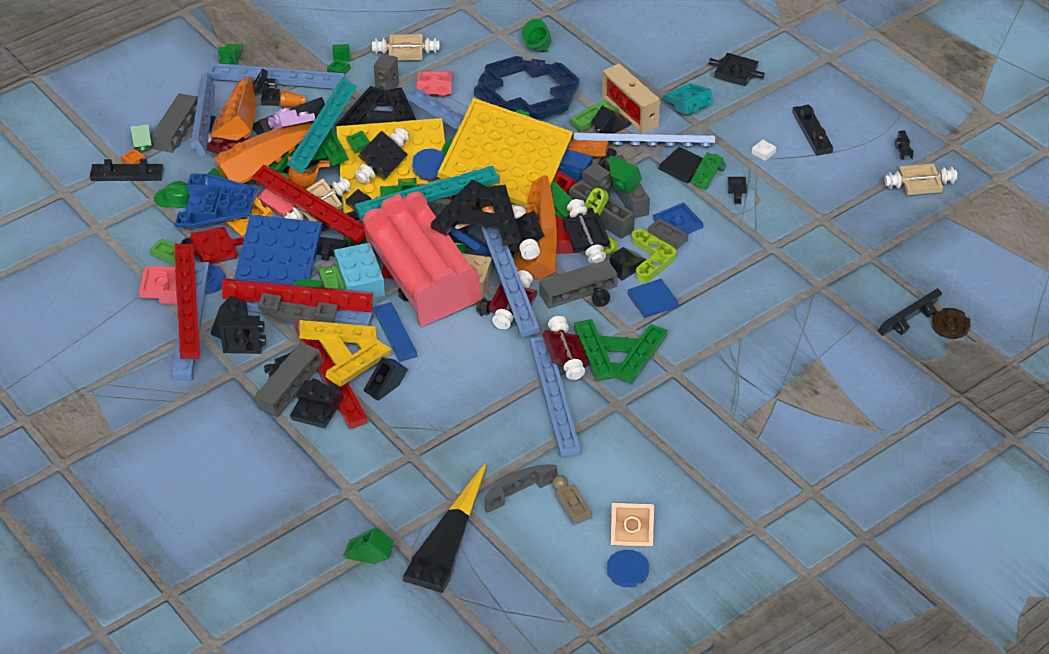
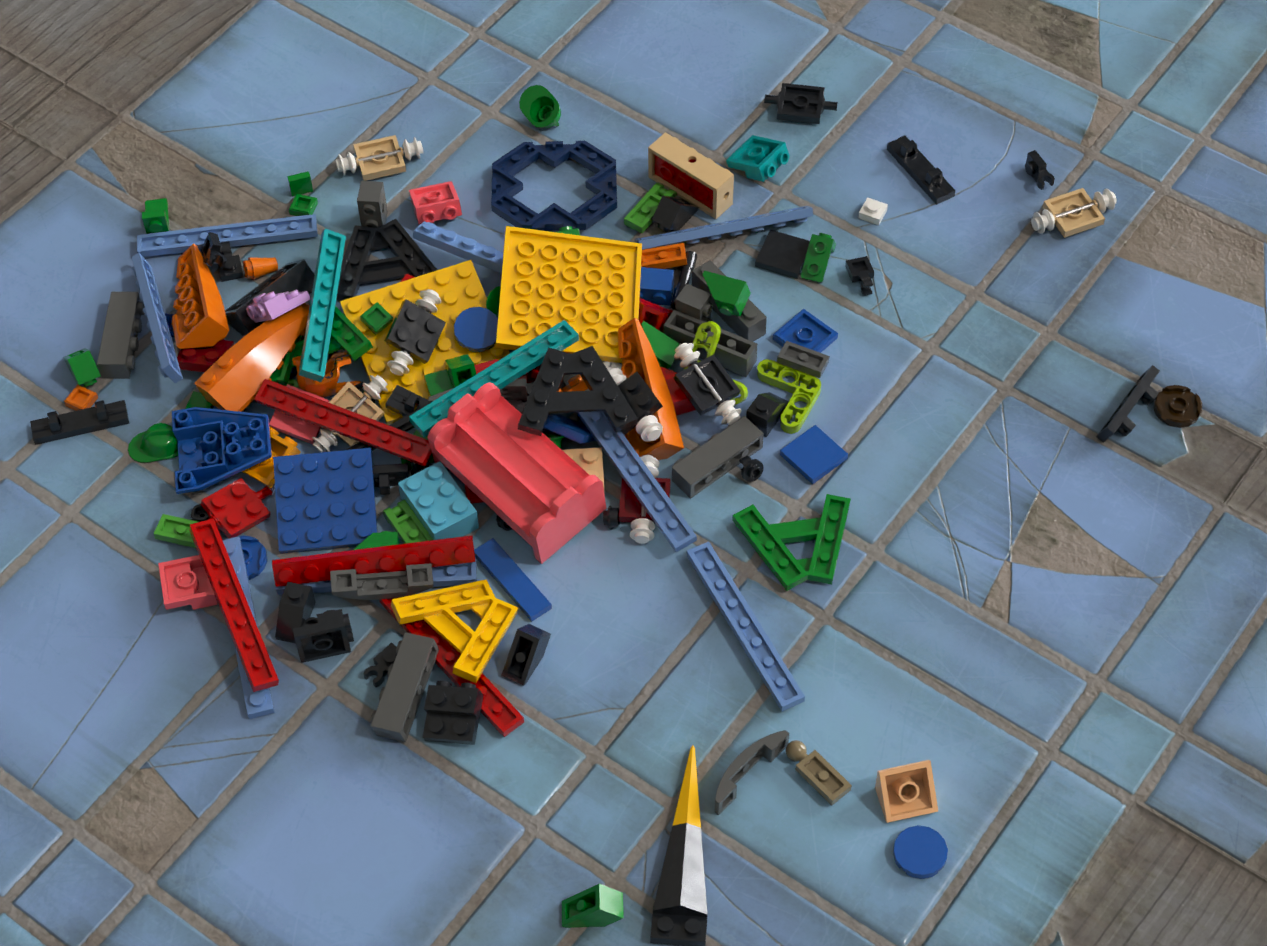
camera: 15 degrees left, 10 degrees up
plate [542,316,589,380] -> none

